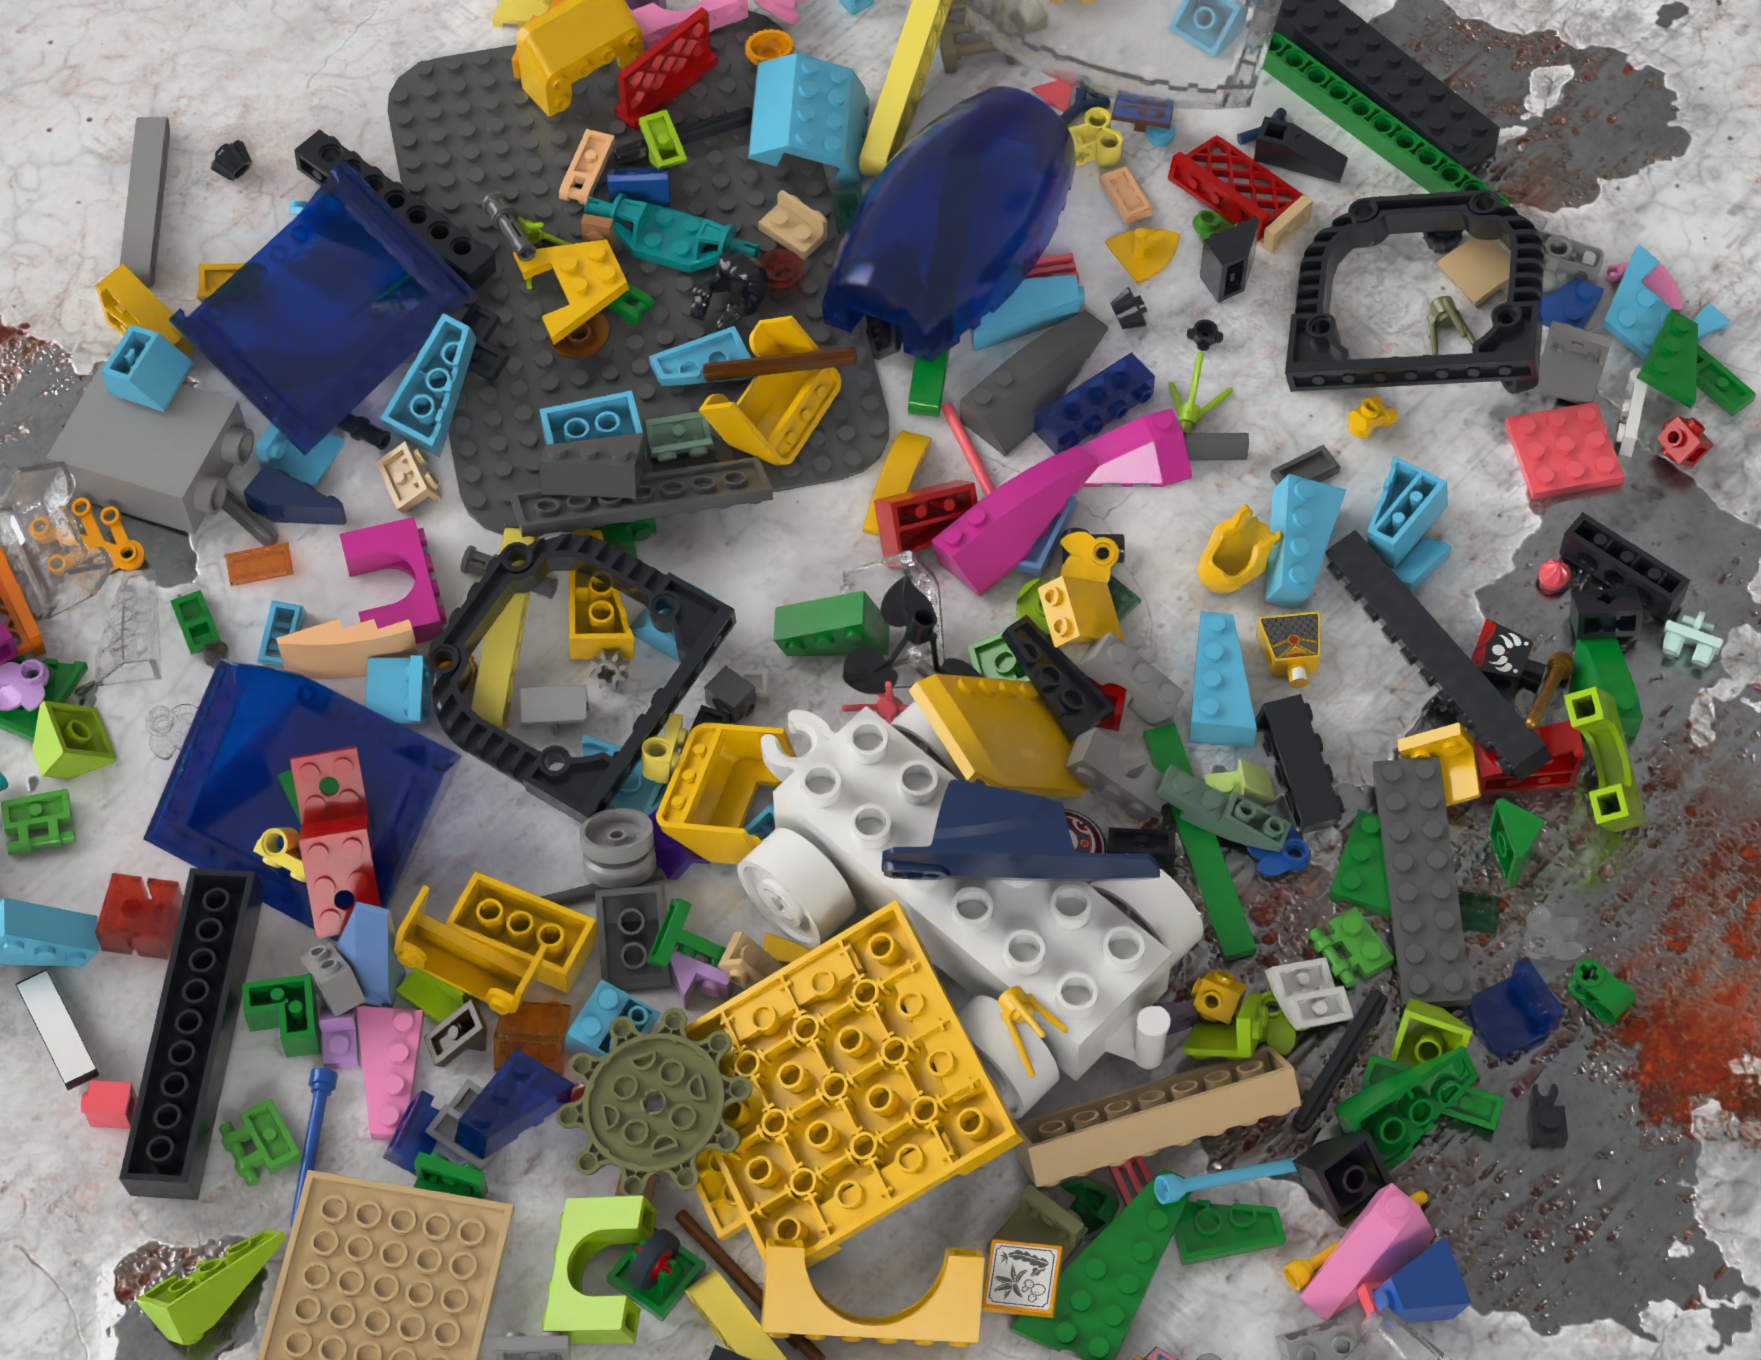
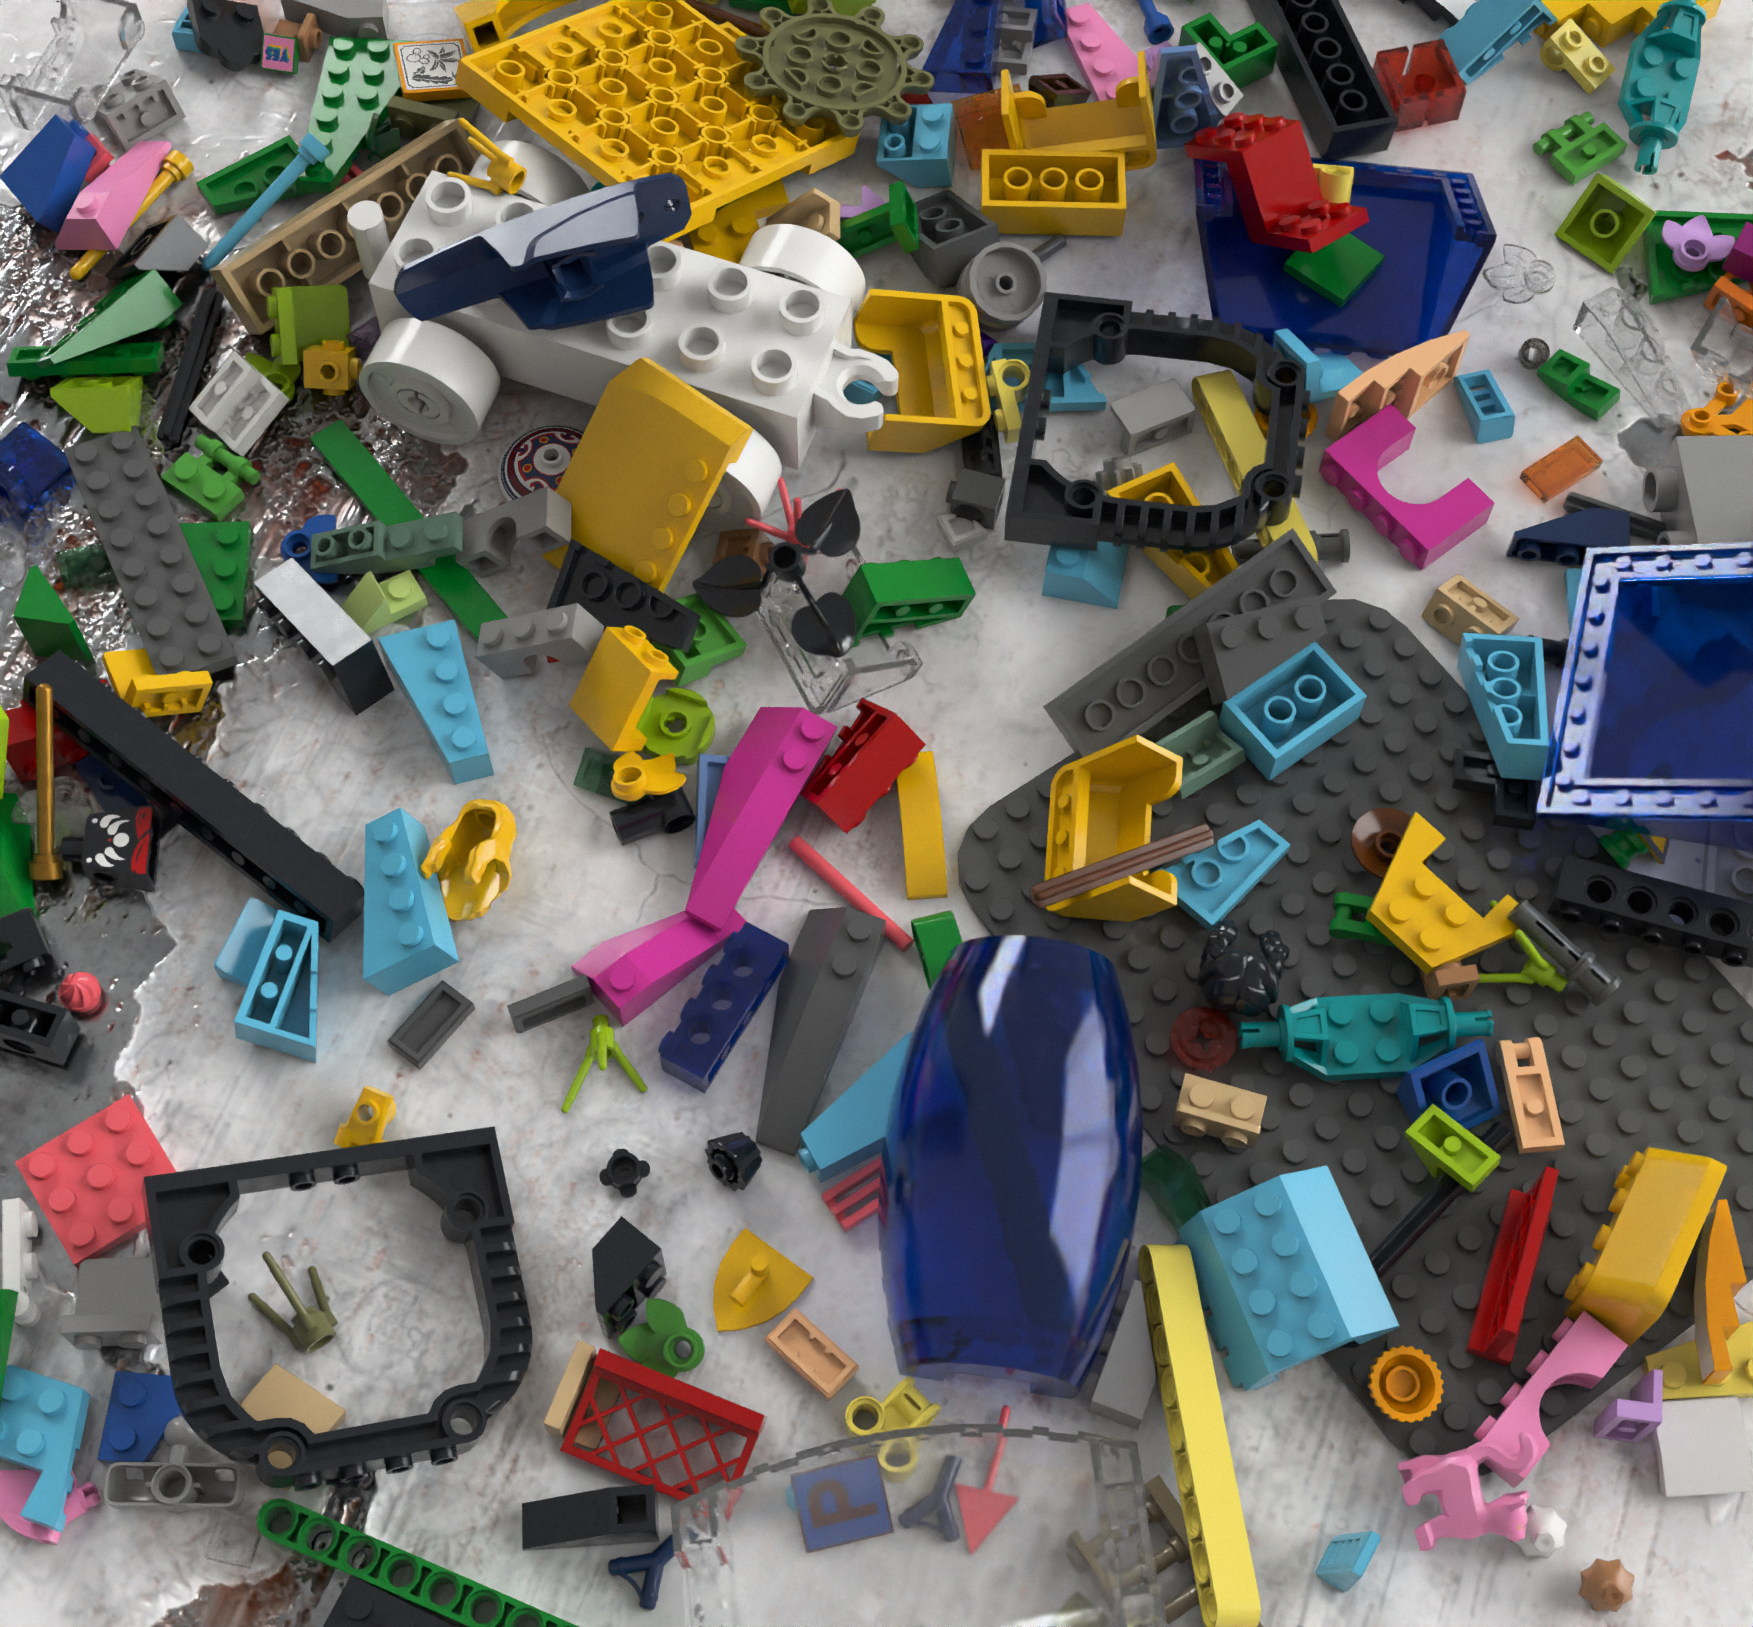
camera: 155 degrees right, 5 degrees up
black bracket [1108,827,1175,879] -> none
torso [1256,612,1320,689] -> none

